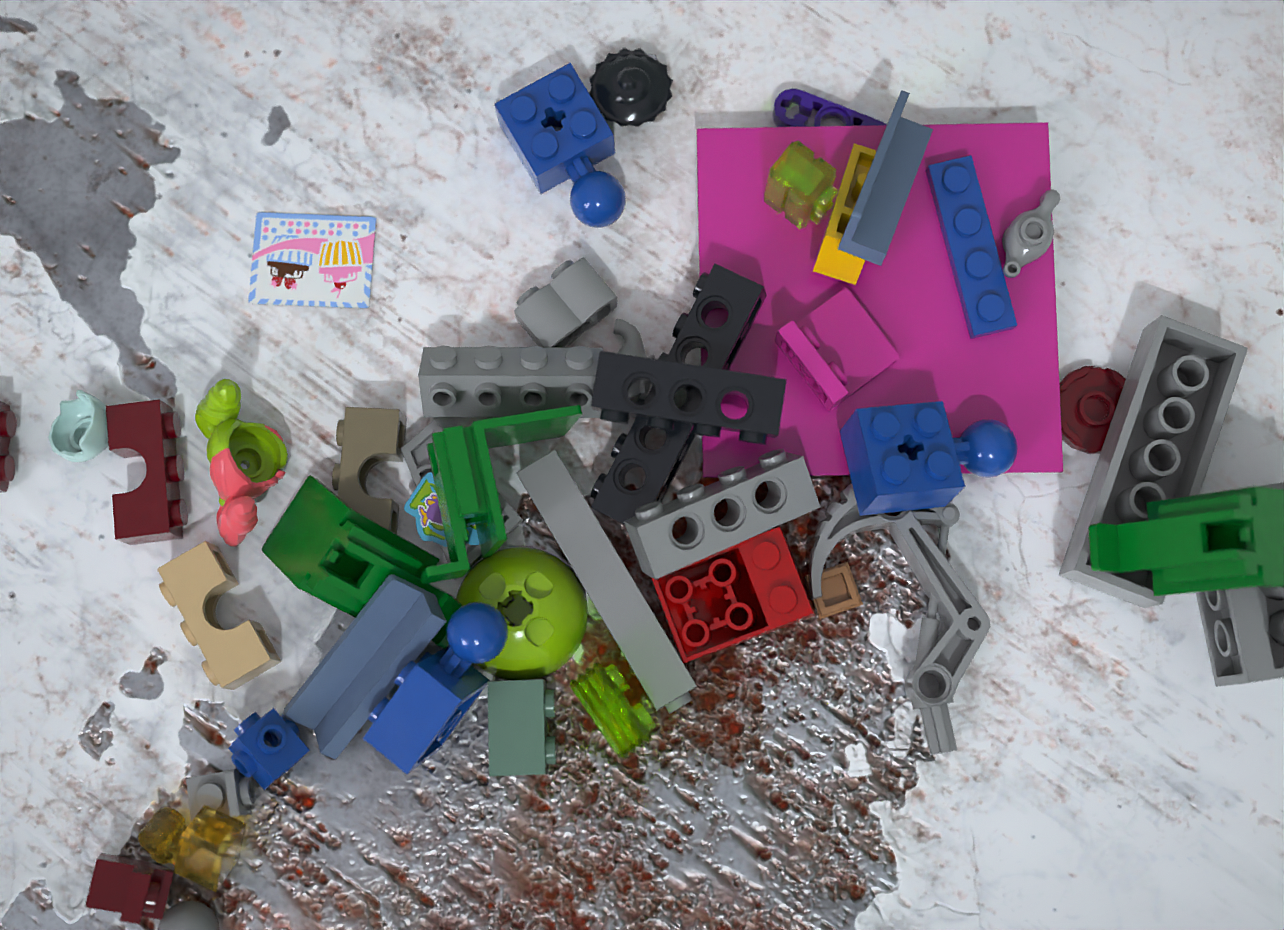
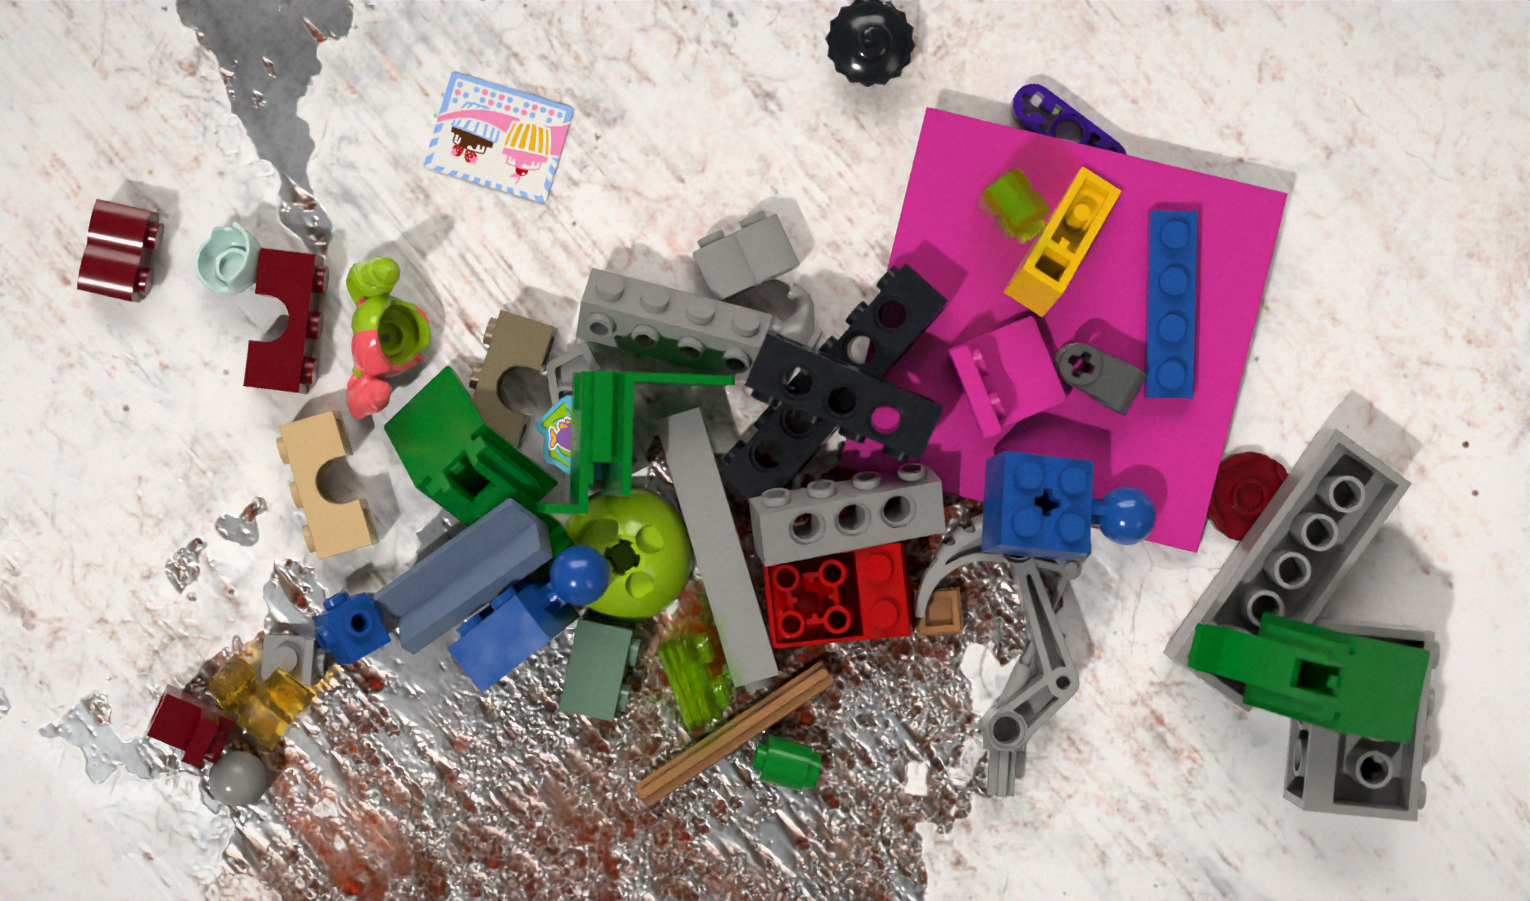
camera: 10 degrees right, 10 degrees up
blue brick [494,63,626,228] -> none
sand blue panel [838,90,933,266] -> none
light grey piece [1002,189,1060,278] -> none
none -> medium nougat axle [635,662,835,807]
none -> green brick [751,736,822,791]
none -> dark grey piece [1053,343,1148,416]

